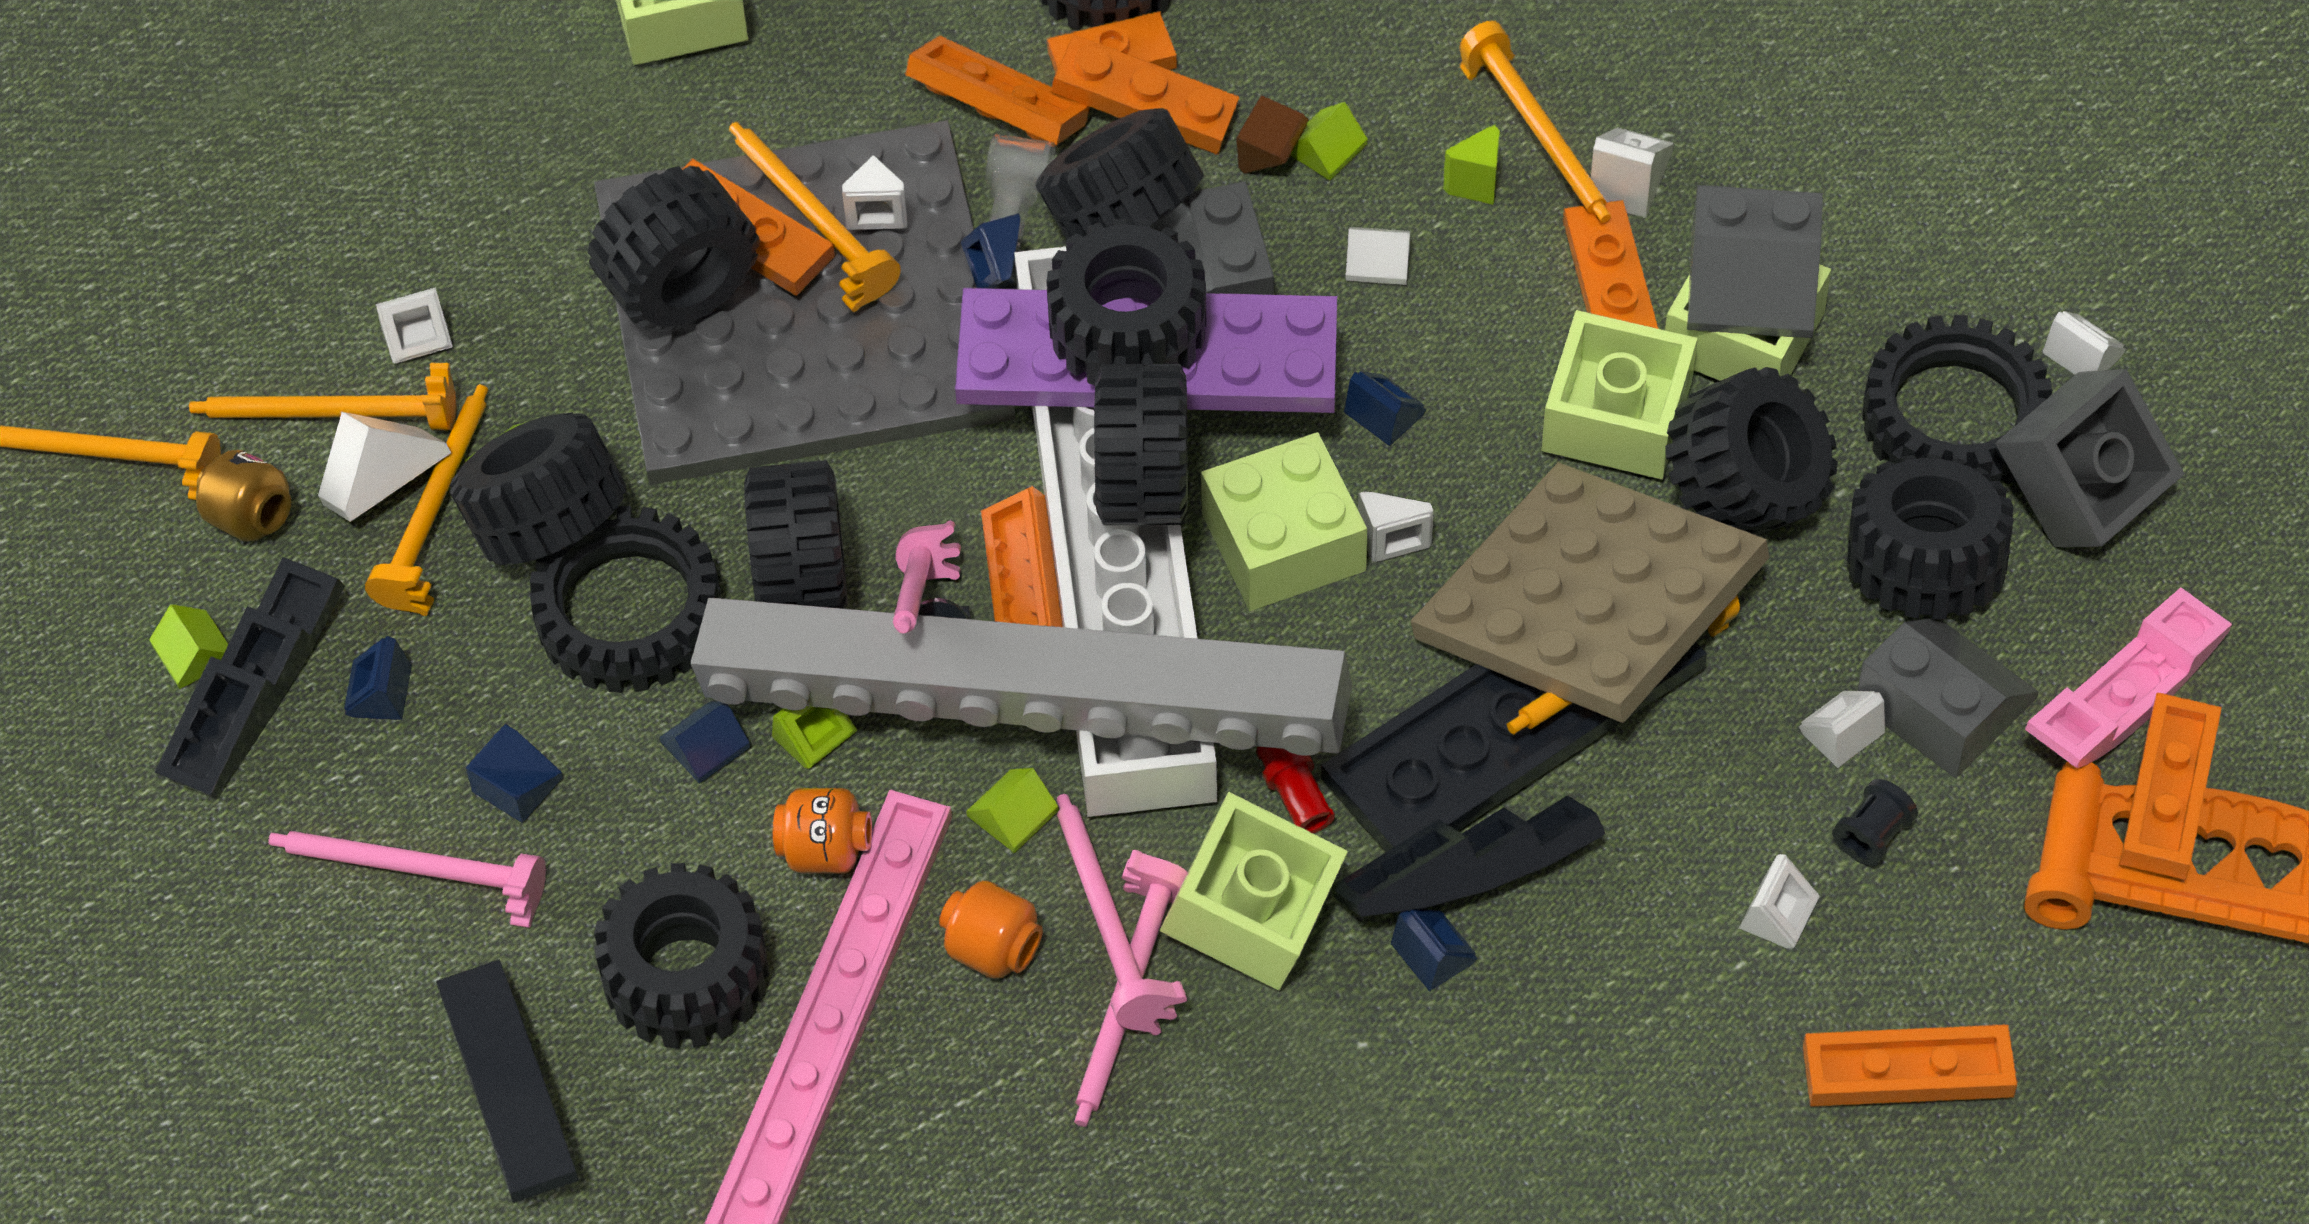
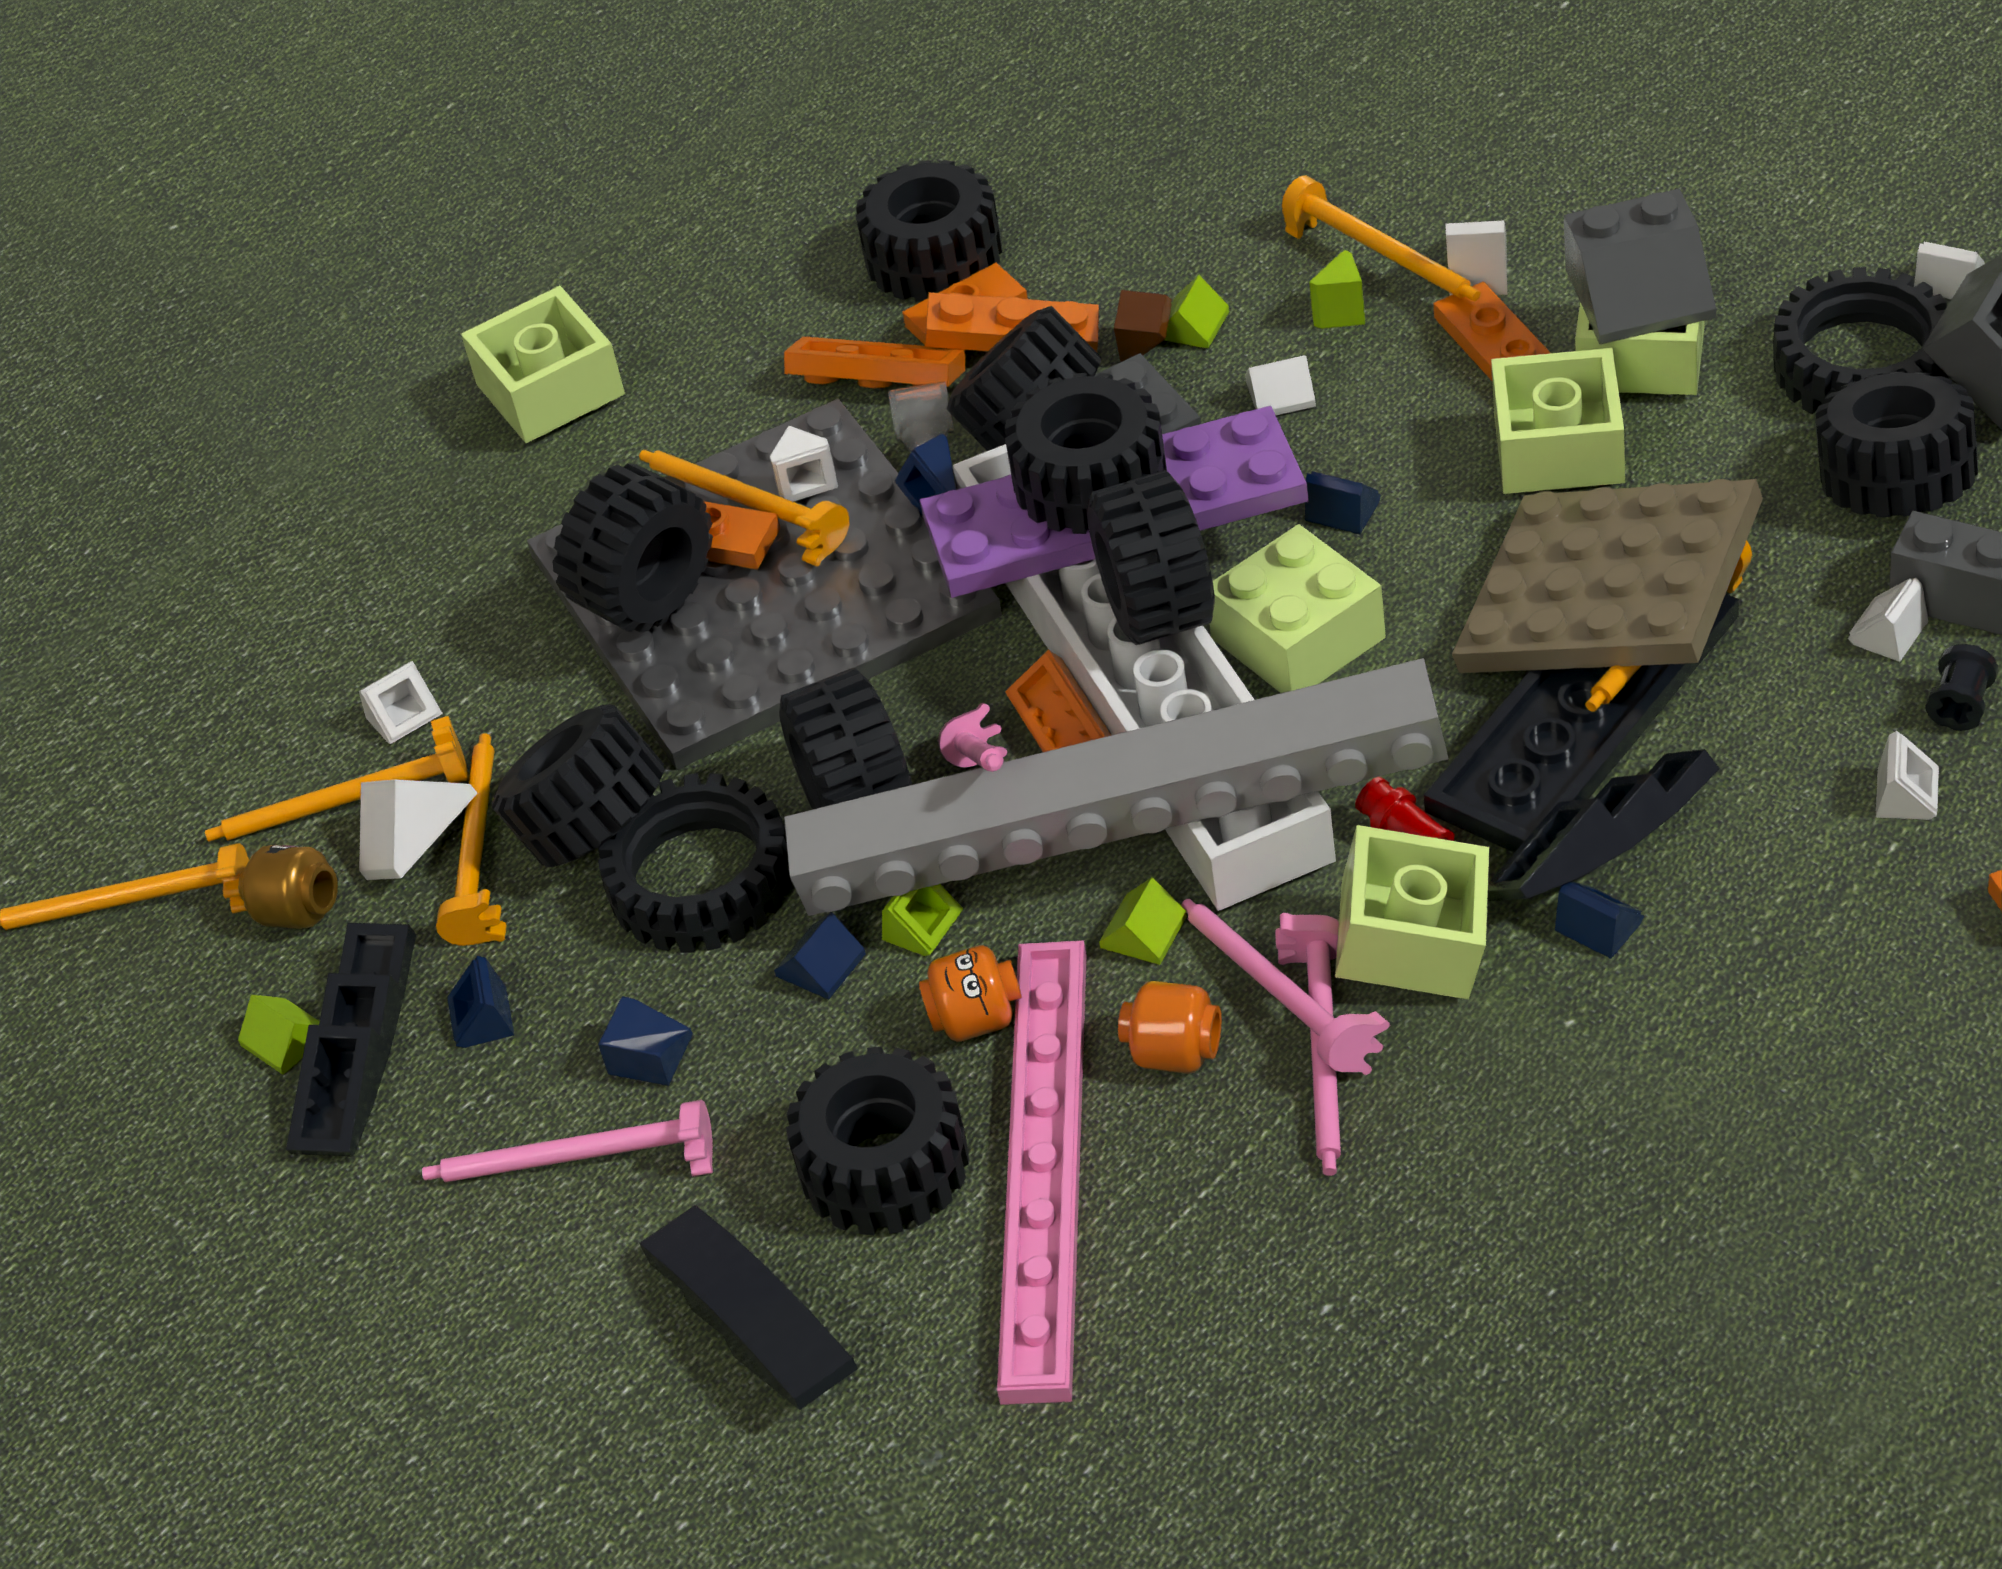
camera: 10 degrees left, 10 degrees down
white slope [1358,492,1433,562] -> none
black tyre [1665,367,1838,536] -> none

